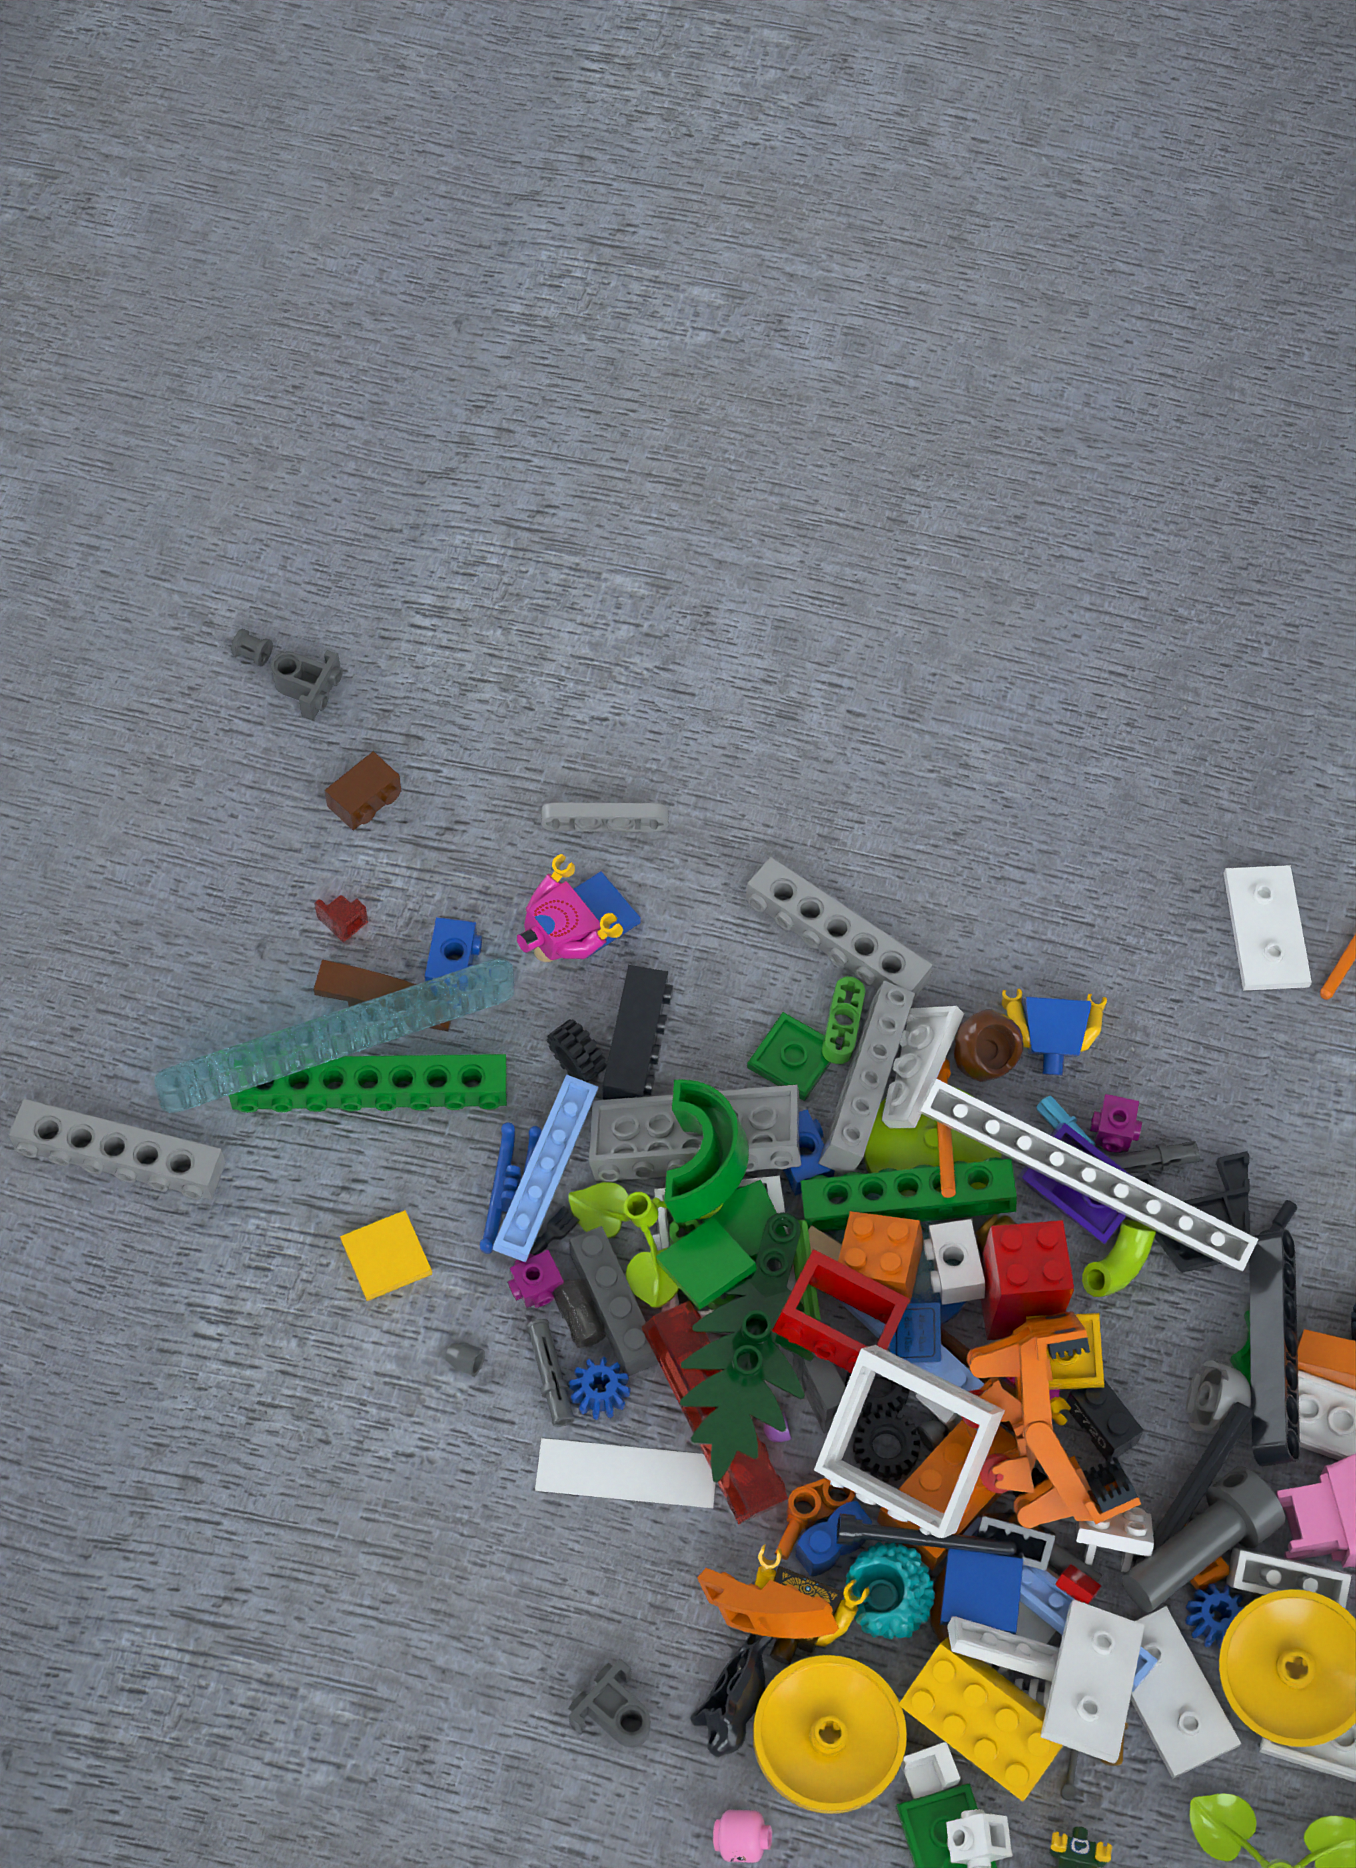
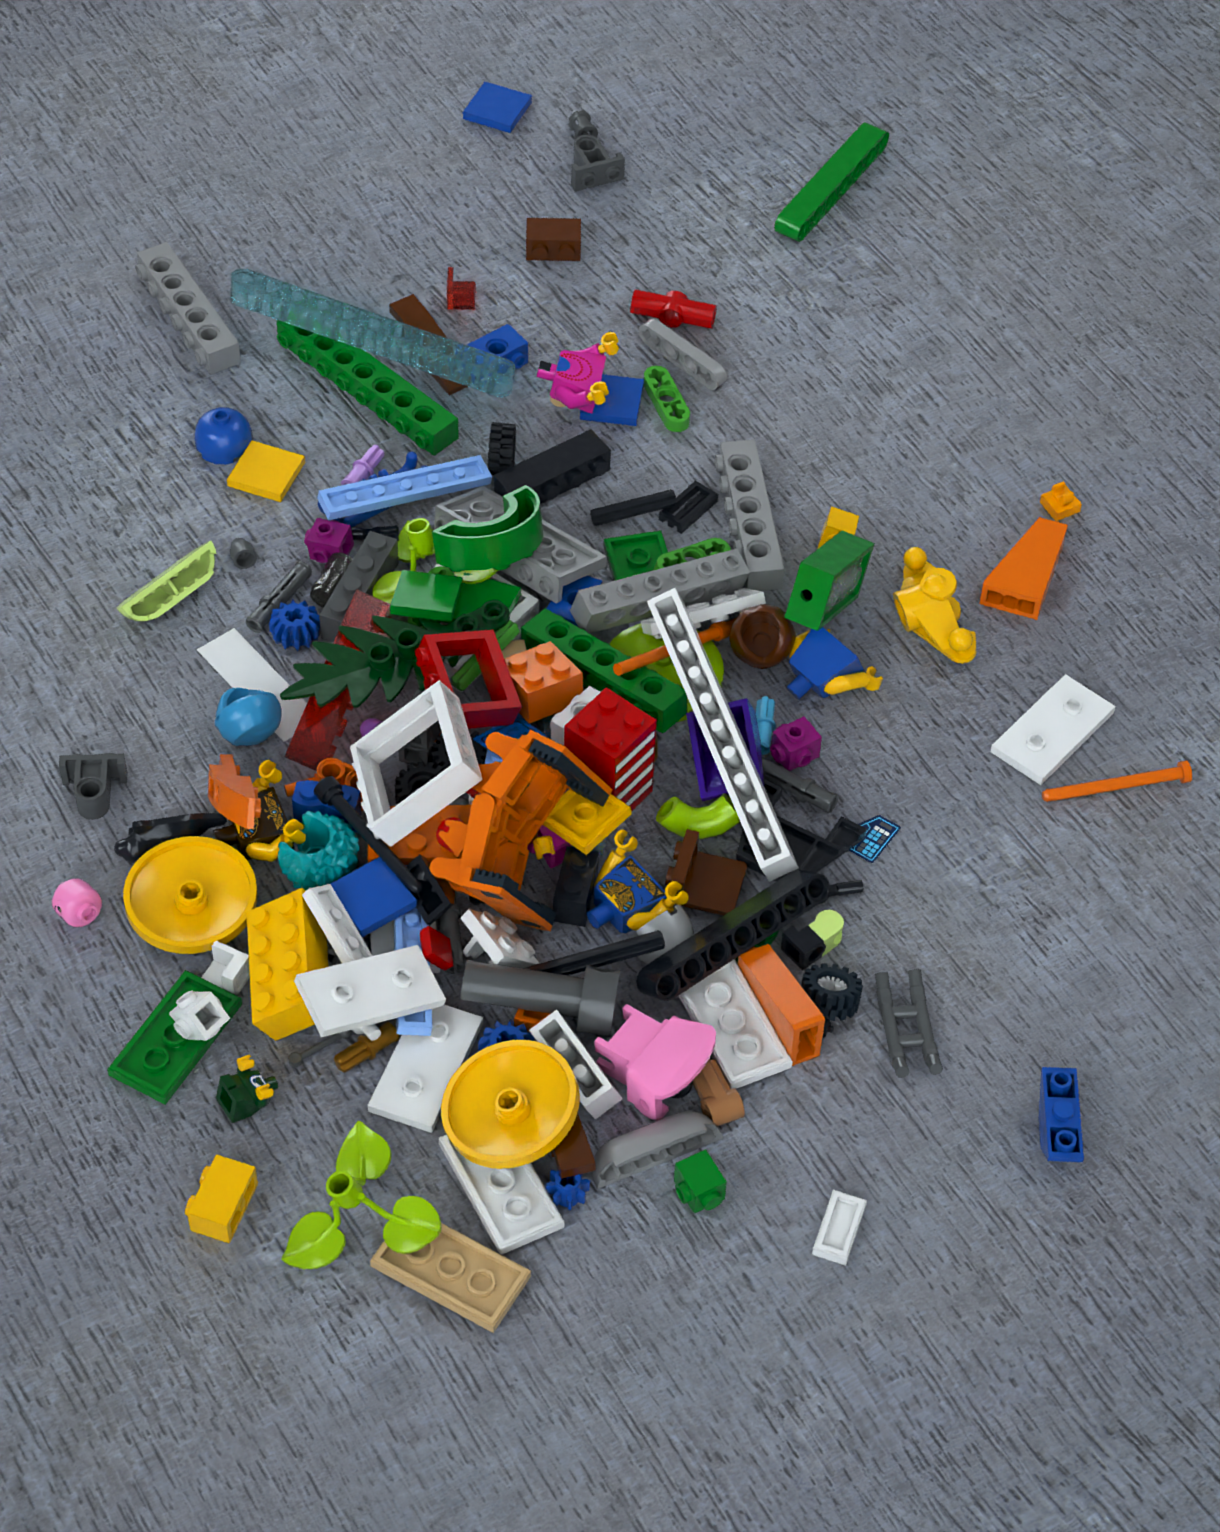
camera: 45 degrees right, 10 degrees down
none -> yellowish green brick [116,541,216,622]
none -> blue cylinder [194,407,253,464]
none -> dark azure piece [215,688,282,746]
none -> lavender axle [341,445,385,485]
none -> blue tile [463,82,532,133]
none -> torso [587,829,688,933]
none -> black axle [590,489,677,526]
none -> red piece [630,290,717,329]
none -> bright green beam [644,366,690,432]
none -> black tile [659,480,718,534]
none -> reddish brown bracket [665,829,747,916]
none -> green beam [774,122,889,242]
none -> leg [781,910,844,970]
none -> green brick [784,531,875,631]
none -> yellow brick [817,506,859,549]
none -> sticker [848,815,901,863]
none -> yellow piece [893,547,976,664]
none -> orange slope [979,517,1068,620]
none -> light orange tile [1040,481,1082,521]

